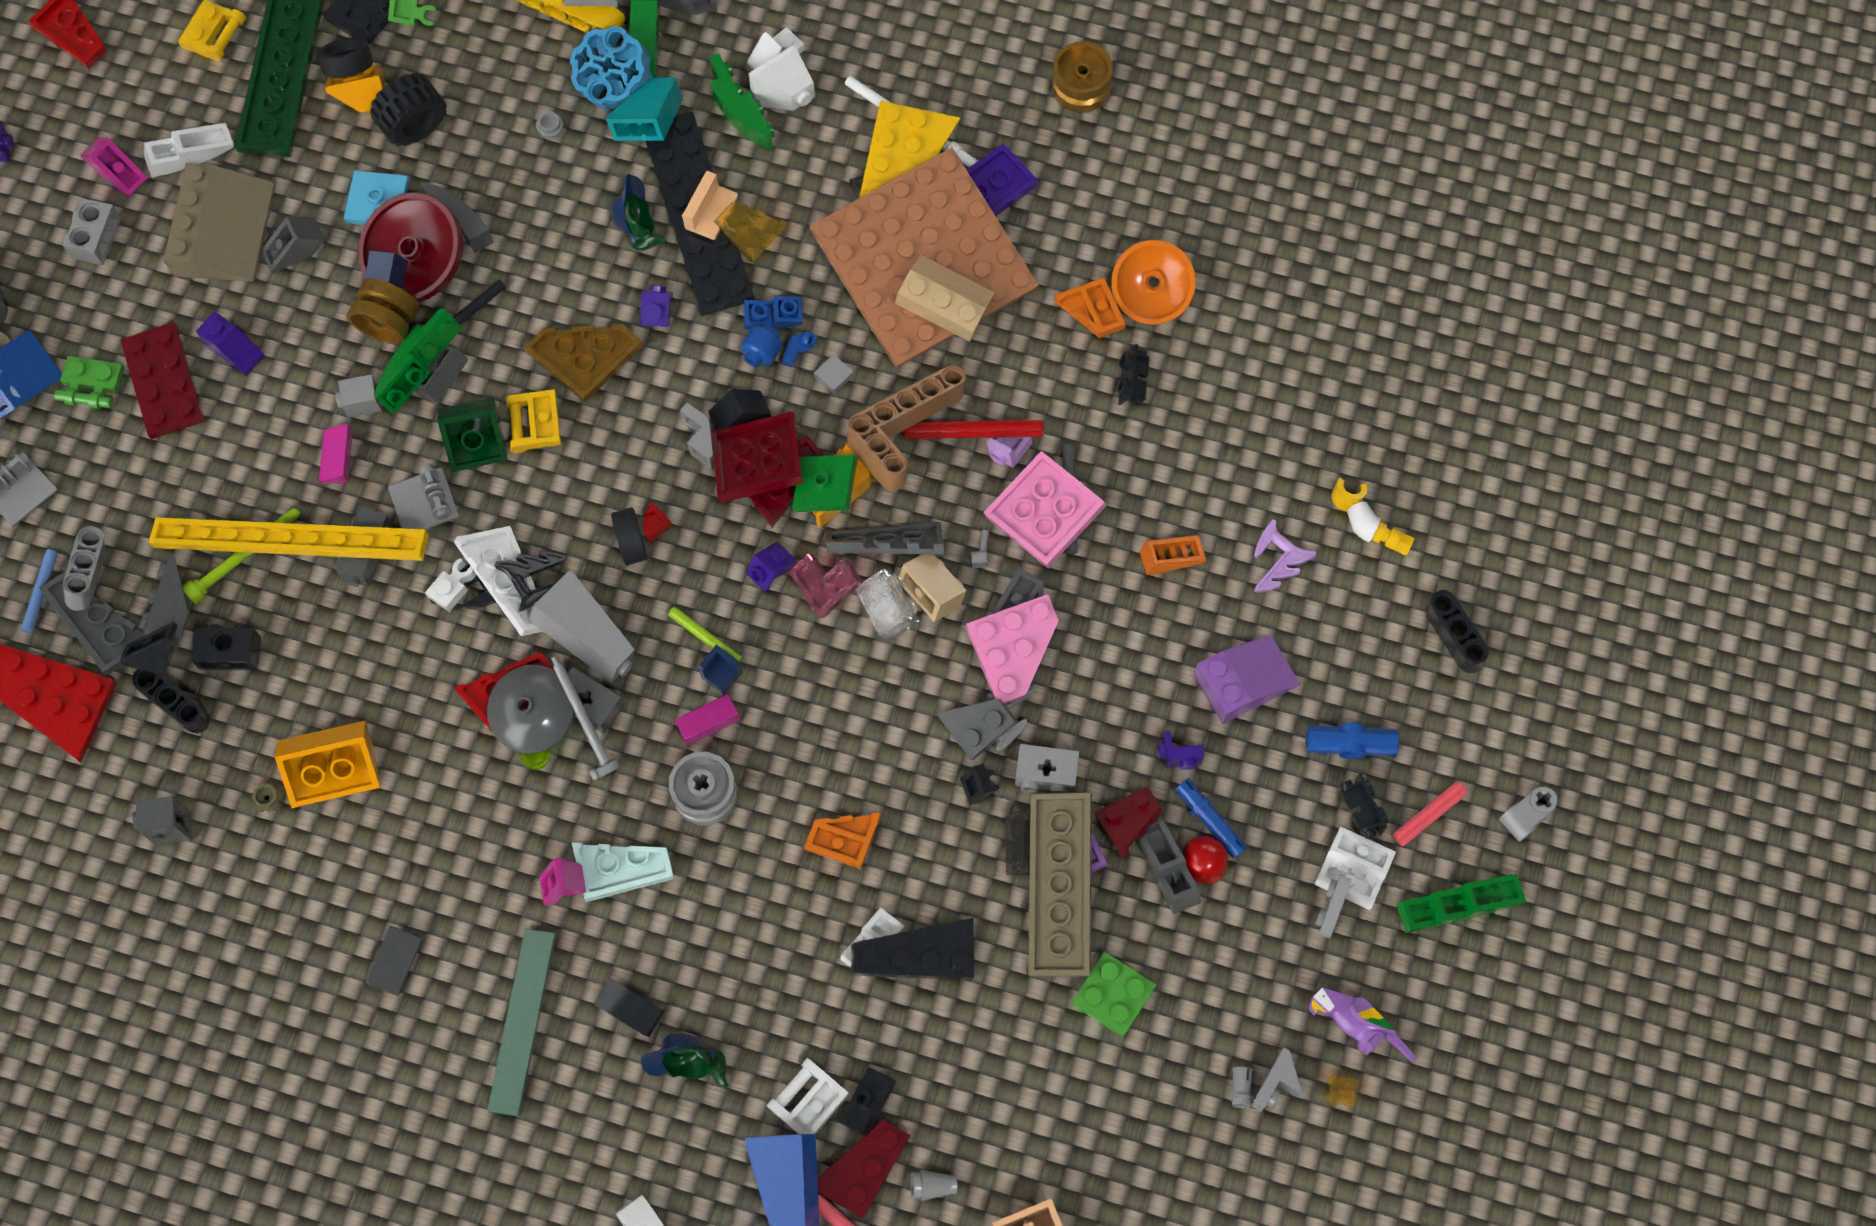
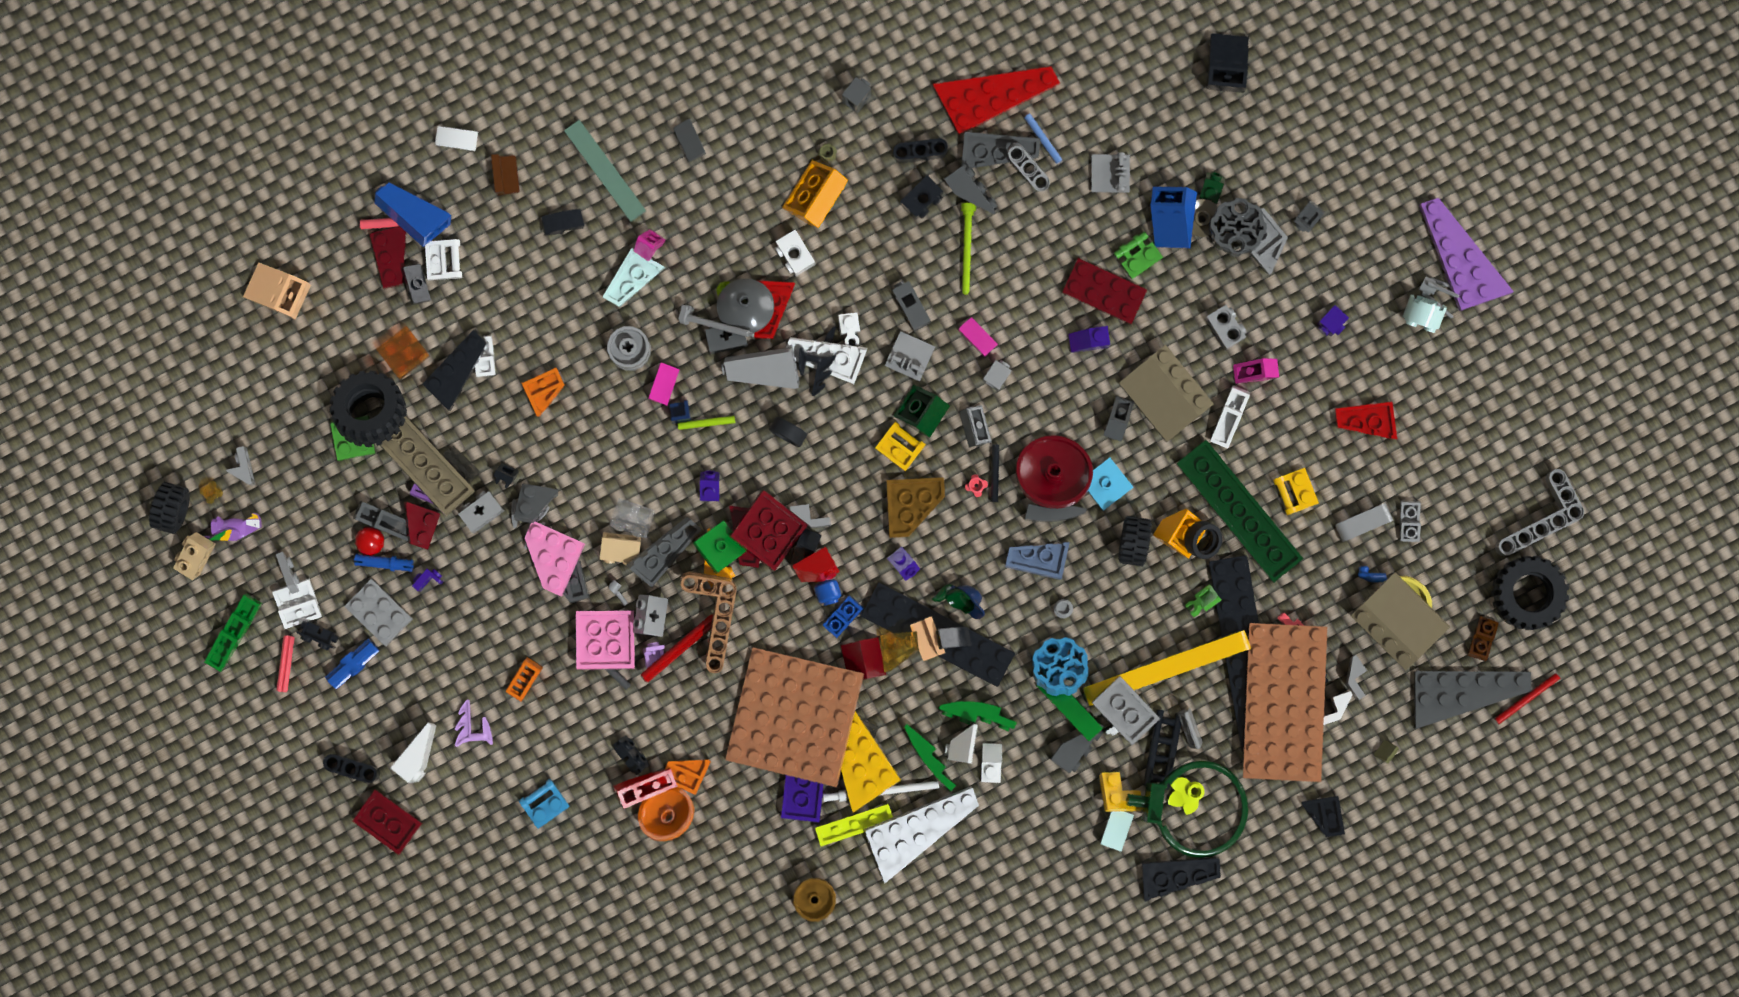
camera: 135 degrees right, 15 degrees up
black slope [119,622,178,675] -> none
yellow plate [148,517,429,561] -> none
pearl gold wheel [346,278,420,345] -> none
dark blue panel [364,251,408,289] -> none
green slope [374,308,463,415] -> none
teal slope [606,77,683,141] -> none
dark green hair [640,1033,728,1087] -> none
red tile [643,502,672,543] -> none
blue arm [781,332,817,367] -> none
clear pink plate [789,554,863,618] -> none
light grey tile [814,354,854,394] -> none
tan slope [895,254,995,342] -> none
light grey cone [910,1169,957,1202] -> none
medium lavender slope [1194,635,1300,724] -> none
light grey pin [1229,1067,1254,1108] -> none
yellow piece [1331,477,1415,556] -> none
light grey piece [1499,786,1558,842] -> none
none -> black tyre [149,482,190,534]
none -> tan brick [173,532,216,580]
none -> black tyre [329,370,407,447]
none -> light grey plate [344,579,413,647]
none -> dark red plate [352,790,423,855]
none -> clear orange plate [376,326,430,380]
none -> white slope [391,723,436,783]
none -> reddish brown panel [491,154,520,196]
none -> dark azure plate [518,778,570,829]
none -> red slope [613,768,677,809]
none -> light grey brick [633,595,668,637]
none -> white brick [775,230,815,276]
none -> red slope [792,547,840,582]
none -> neon yellow plate [815,804,893,846]
none -> dark red slope [841,637,886,680]
none -> wing [864,786,979,883]
none -> green slope [904,724,956,791]
none -> slope [936,627,972,650]
none -> coral plate [965,474,988,497]
none -> sand blue wing [1005,542,1070,580]

